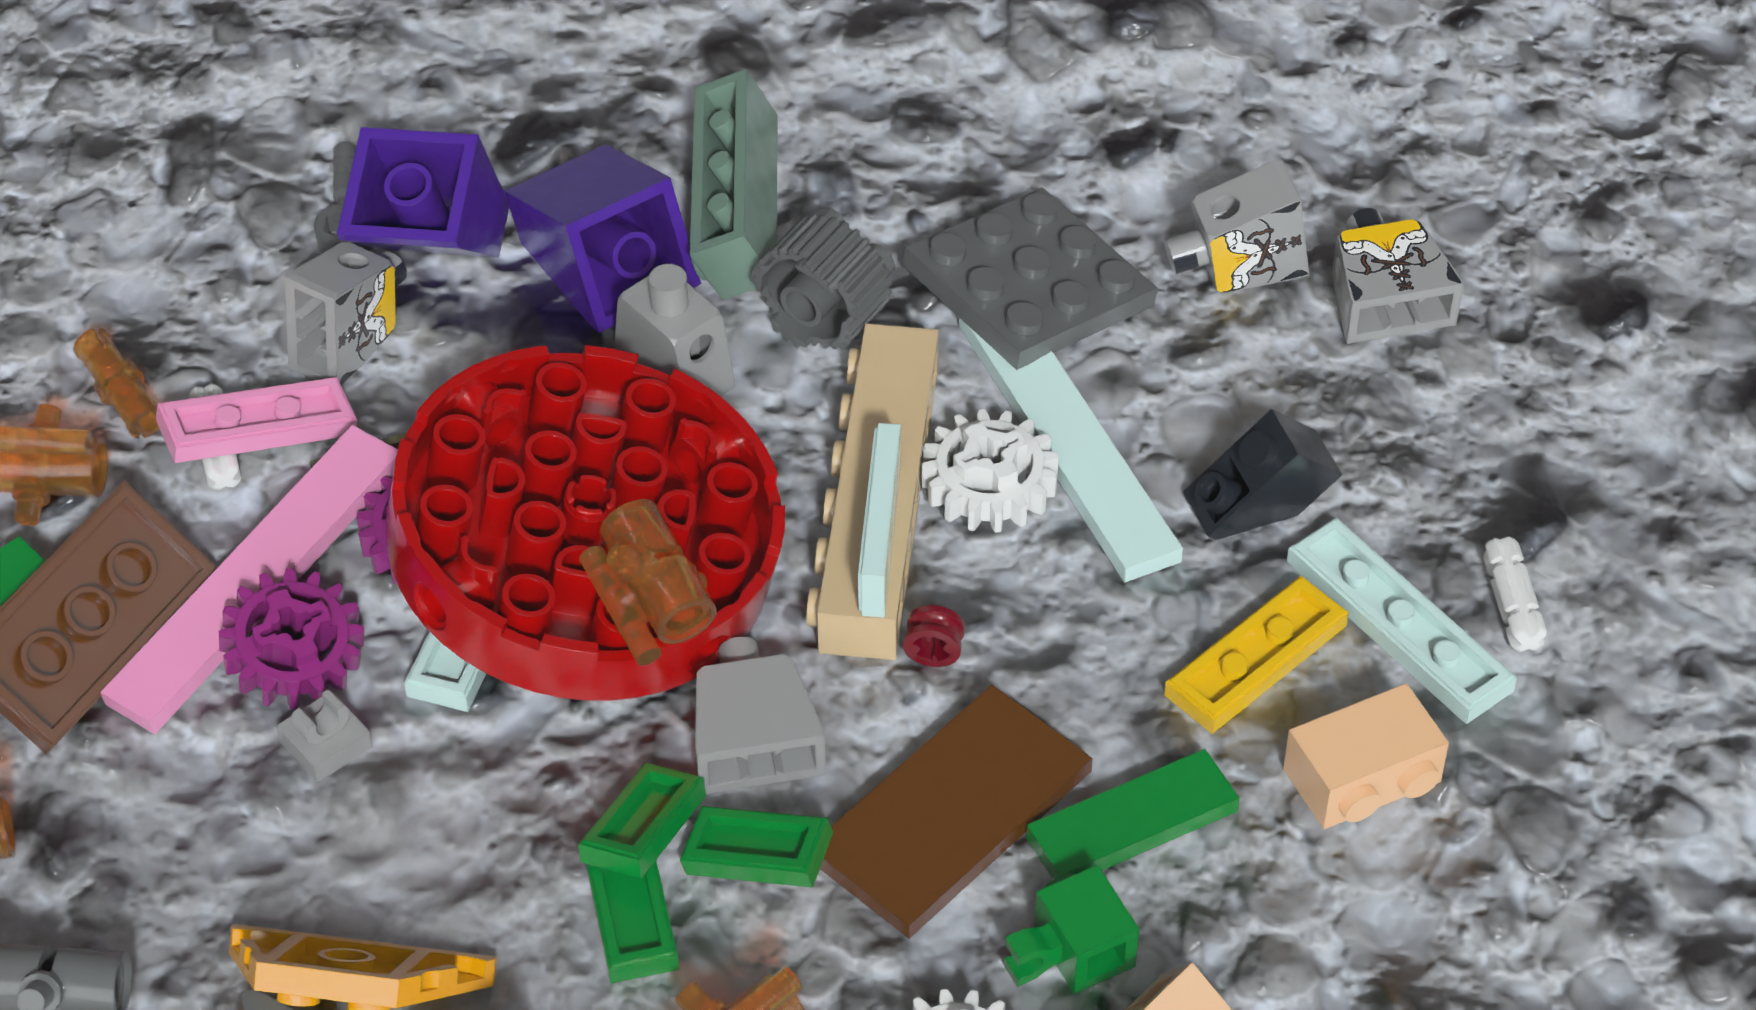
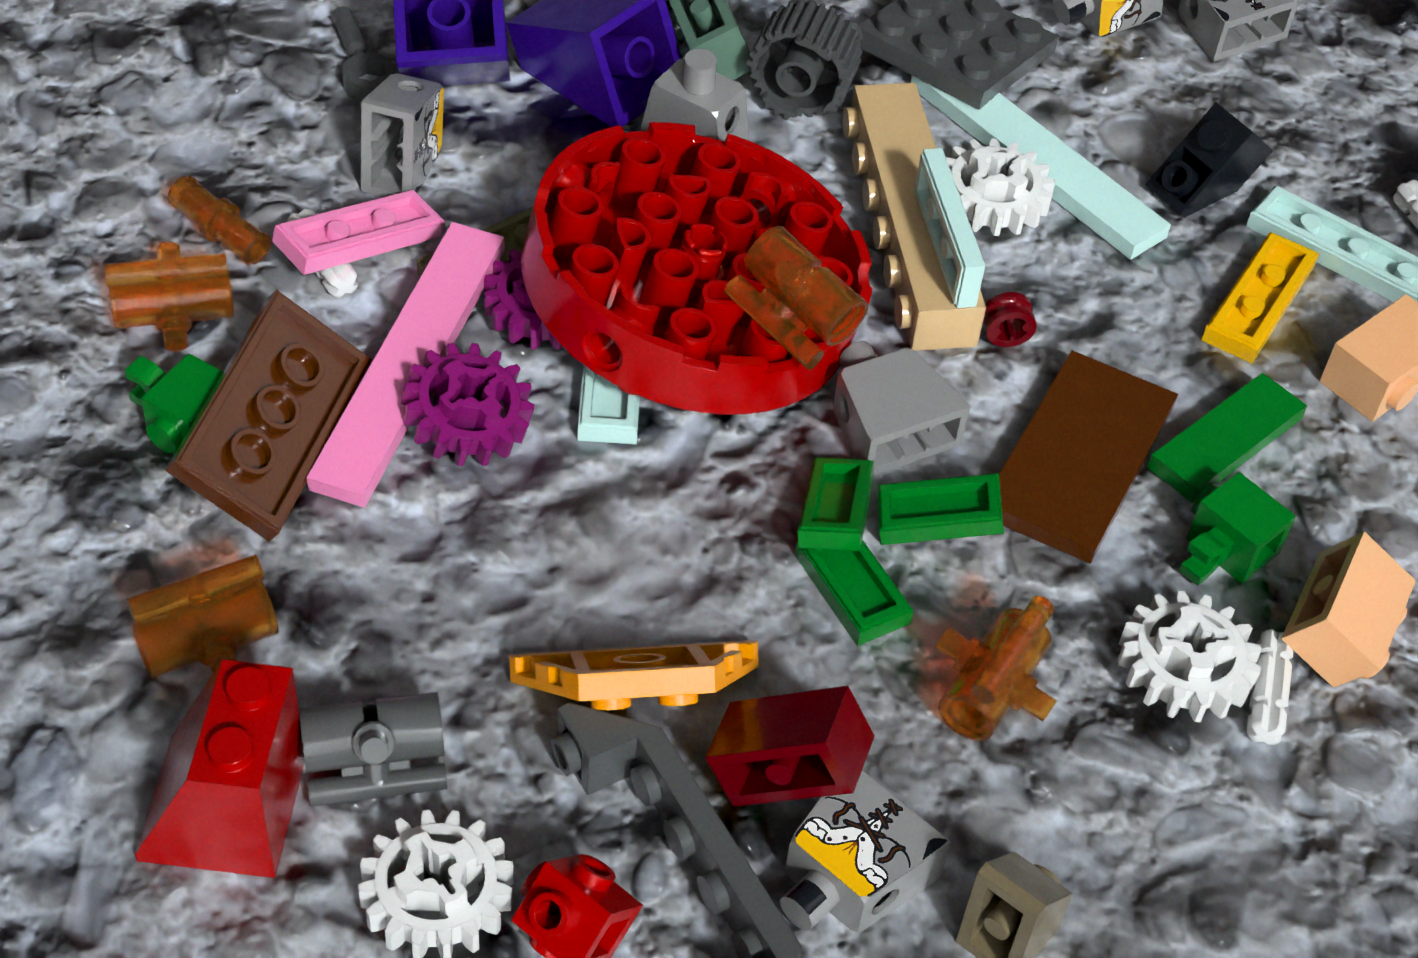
camera: 20 degrees left, 0 degrees up
light grey tile [276,689,373,782] -> none

